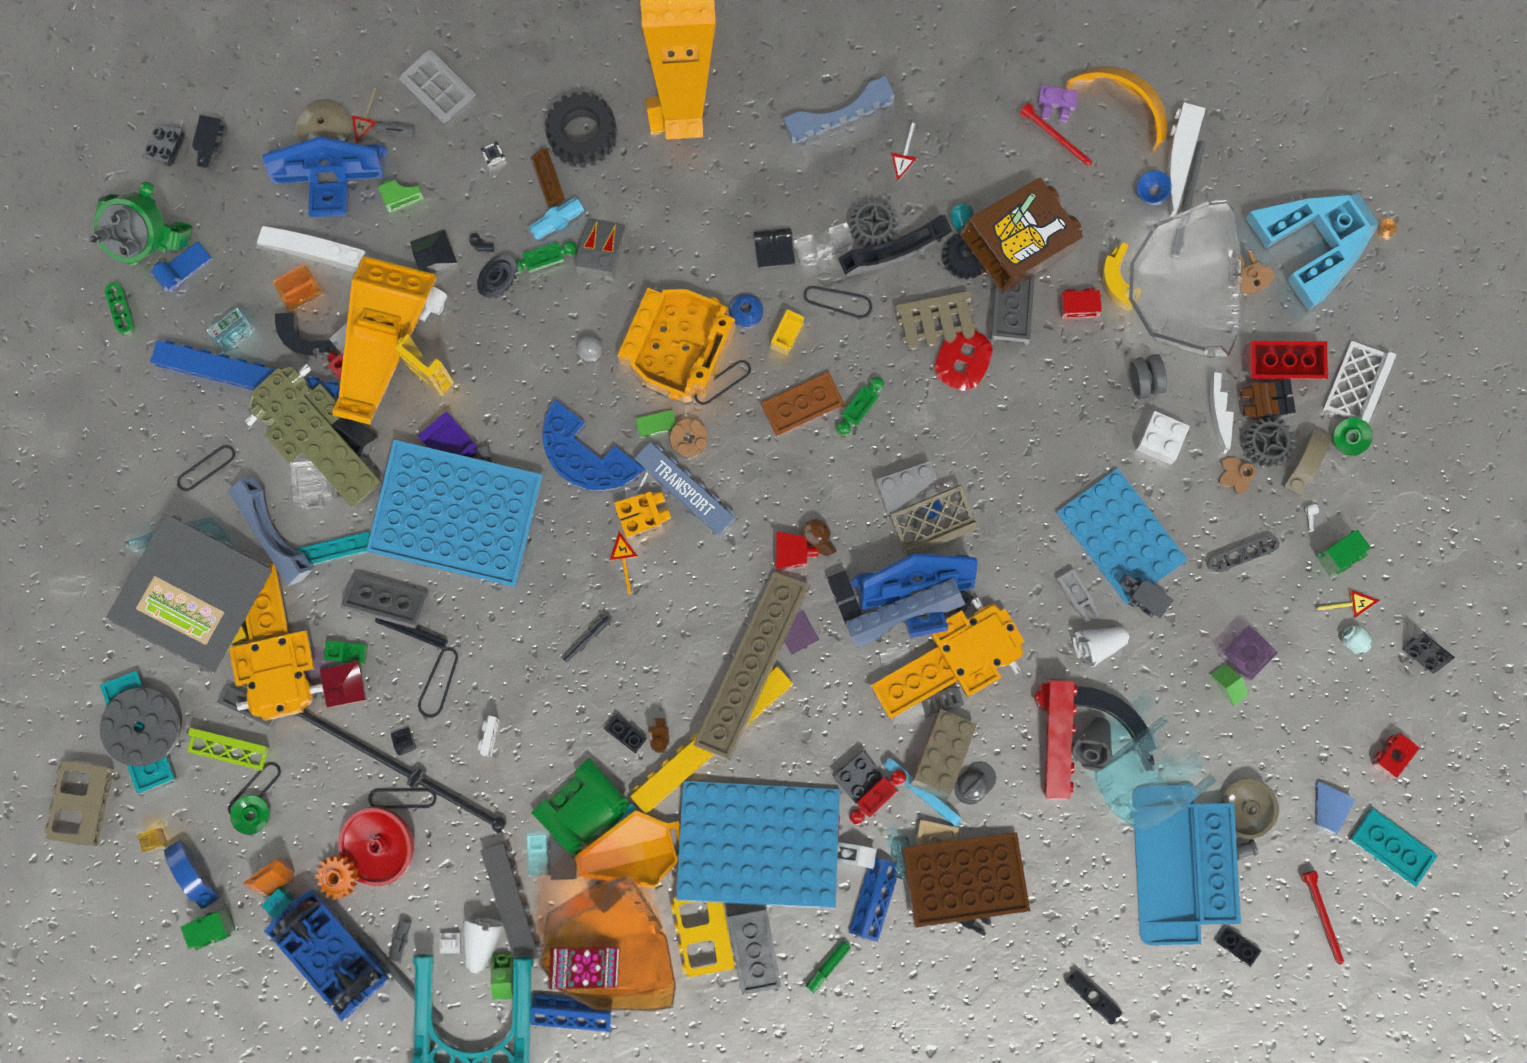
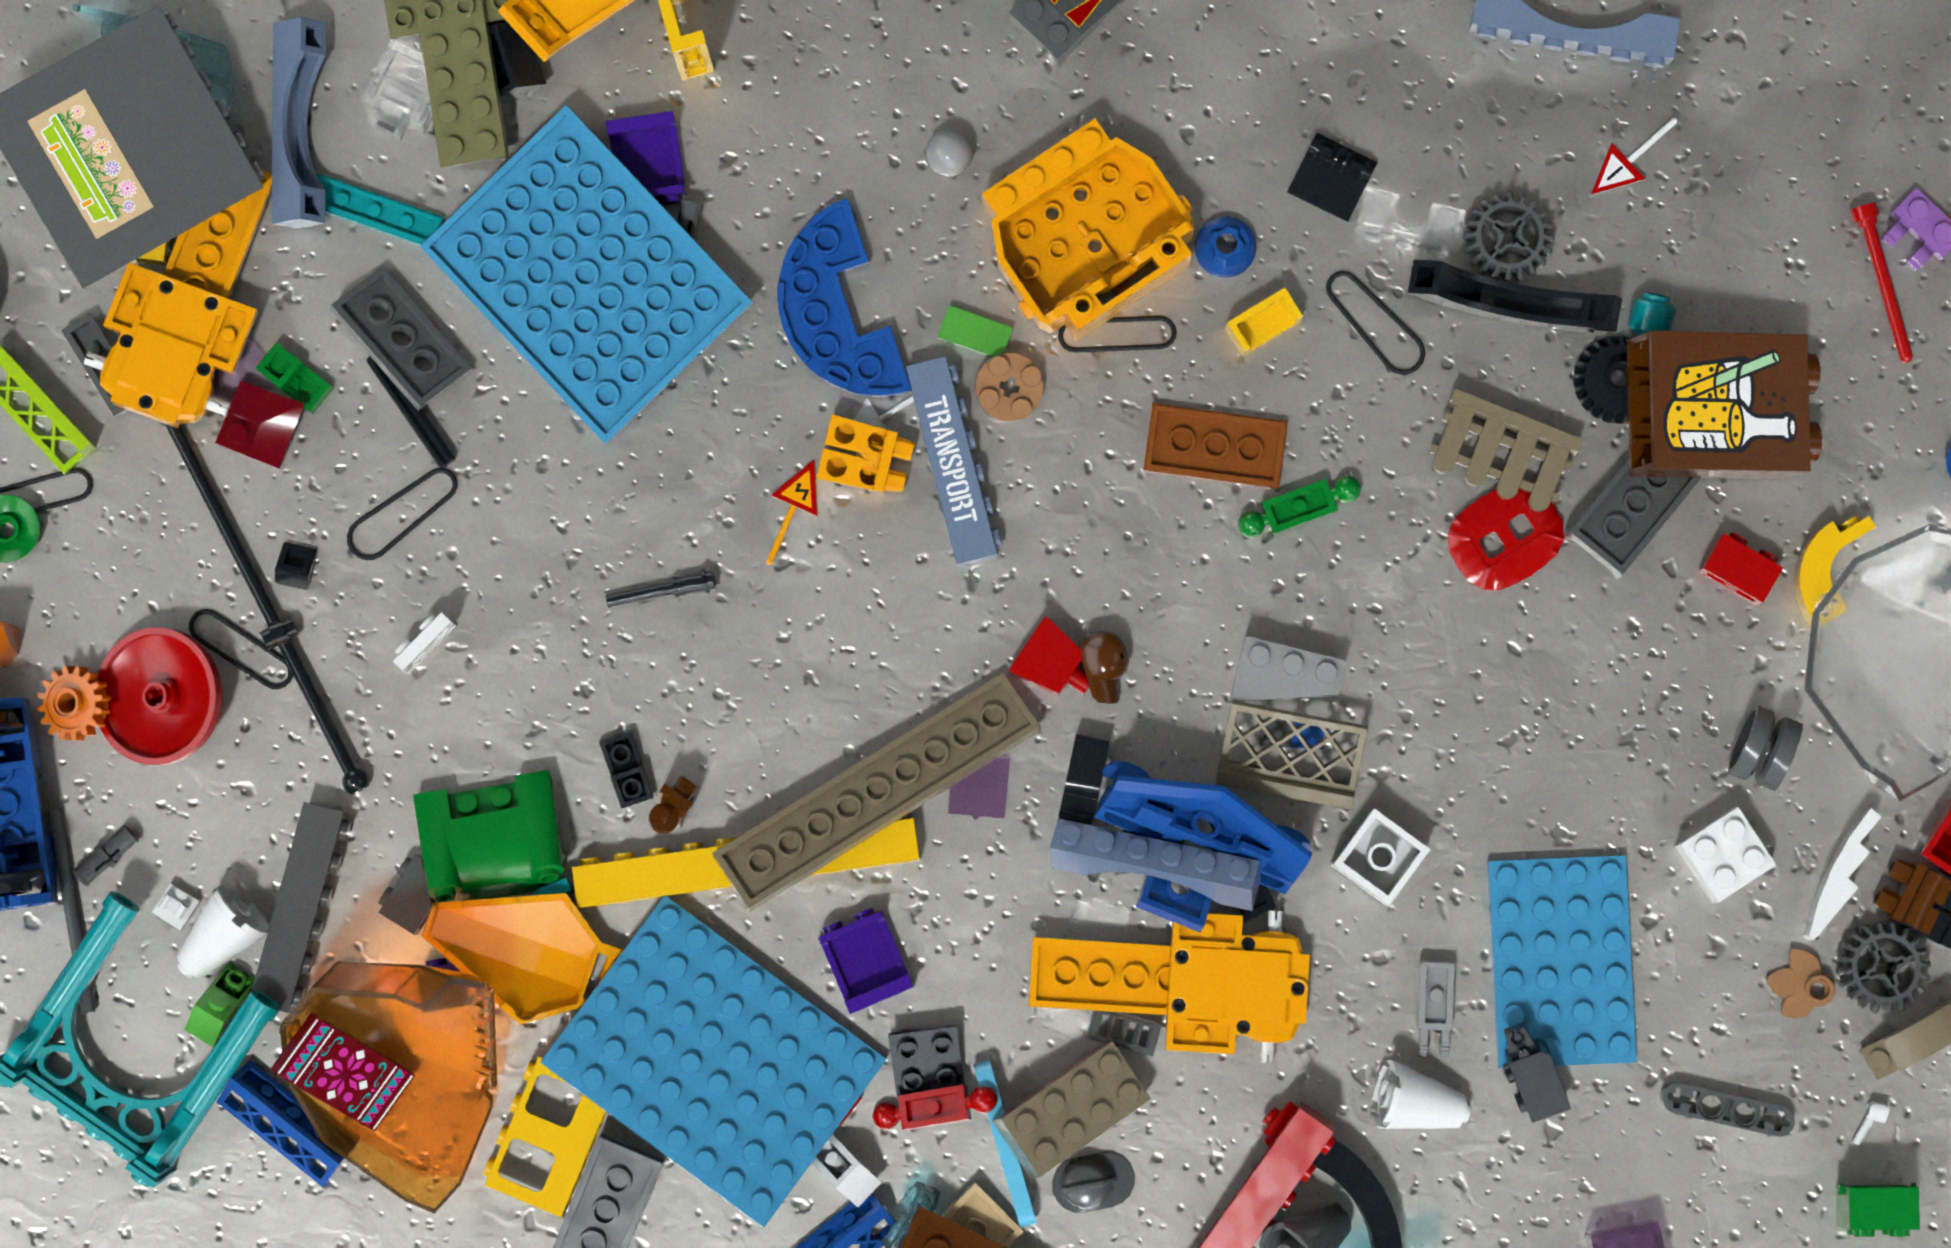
camera: 35 degrees right, 5 degrees up
clear light blue slope [527,834,549,878] -> none
none -> dark purple panel [818,907,914,1014]
none -> white brick [1331,808,1430,906]

